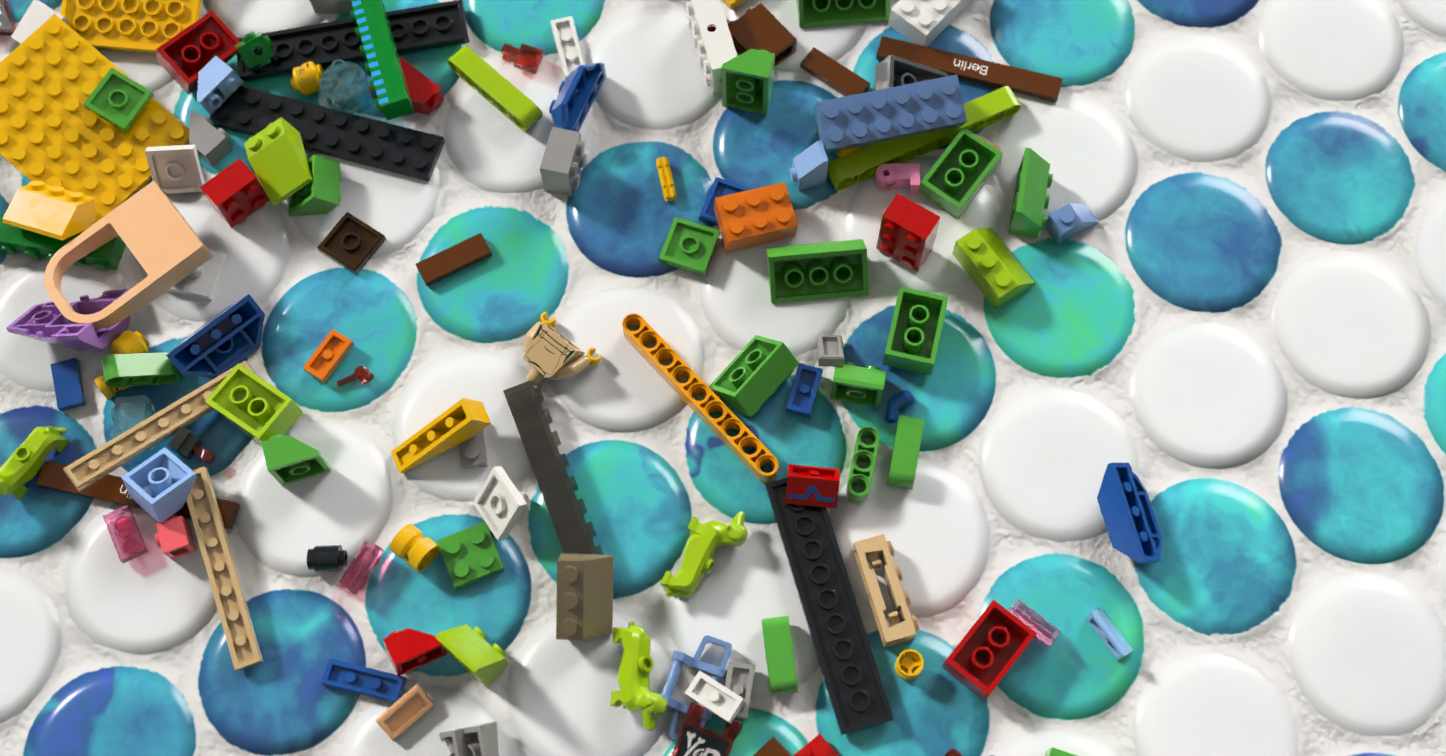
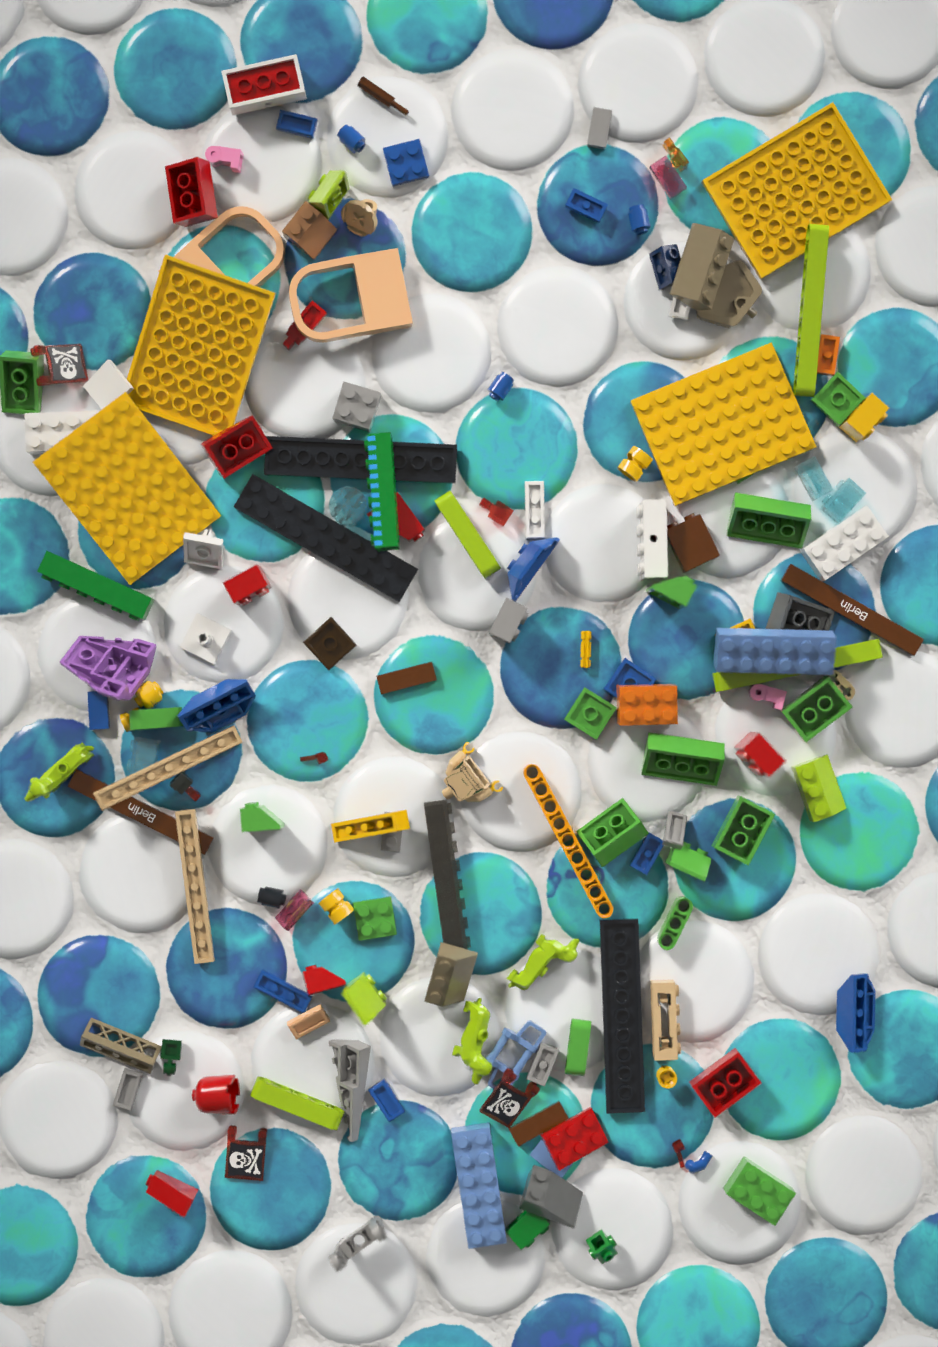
camera: 10 degrees right, 20 degrees up
yellow slope [2,181,96,240] -> none
light nougat window [44,181,213,330] -> none
bright green plate [83,67,154,132] -> none
clear pink plate [103,505,148,563] -> none
light blue slope [121,448,197,524] -> none
coral brick [155,516,196,559] -> none
light grey slope [189,110,233,167] -> none
light blue slope [197,56,243,115] -> none
lime slope [205,363,303,445] -> none
green brick [234,31,274,69] -> none
lime slope [244,117,313,206] -> none
bright green slope [289,154,341,216] -> none
yellow head [290,62,327,96] -> none
orange plate [303,329,354,384] -> none
white tile [473,466,529,541] -> none
white plate [685,671,745,724] -> none
red panel [785,464,840,508] -> none
light blue slope [789,140,828,190] -> none
reddish brown tile [800,47,870,96] -> none
blue arm [885,390,915,423] -> none
bright green beam [887,415,924,489] -> none
bright green slope [1008,148,1053,238] -> none
clear pink plate [1008,599,1061,647] -> none
medium blue slope [1045,203,1098,246] -> none
light blue slope [1086,608,1133,661] -> none

